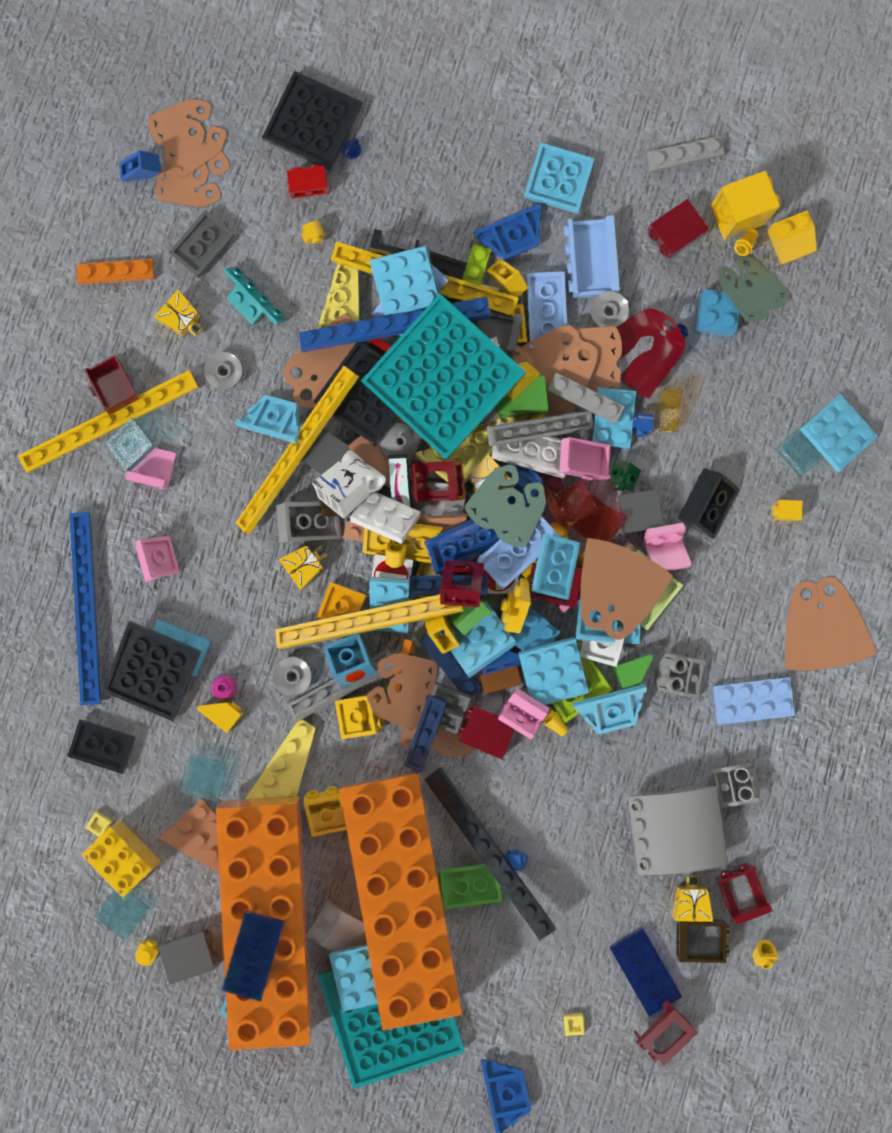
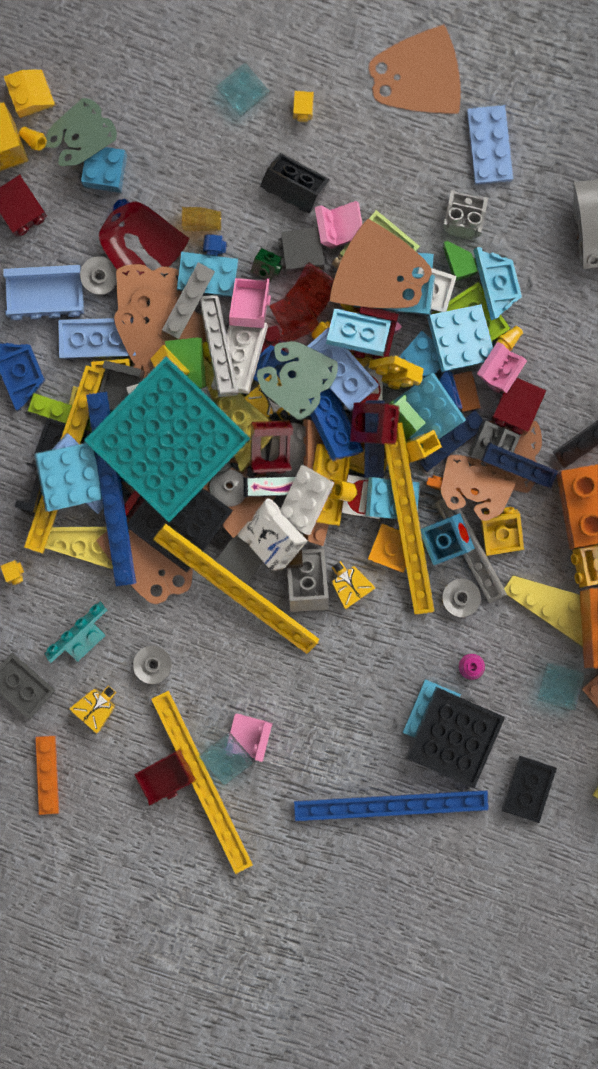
camera: 85 degrees left, 0 degrees up
bright pink bracket [135,536,180,582] -> none
yellow slope [197,702,244,733] -> none
medium azure wing [235,395,299,444] -> none
yellow slope [486,258,528,297] -> none
light grey slope [712,762,760,808] -> none
medium azure plate [800,393,878,472] -> none

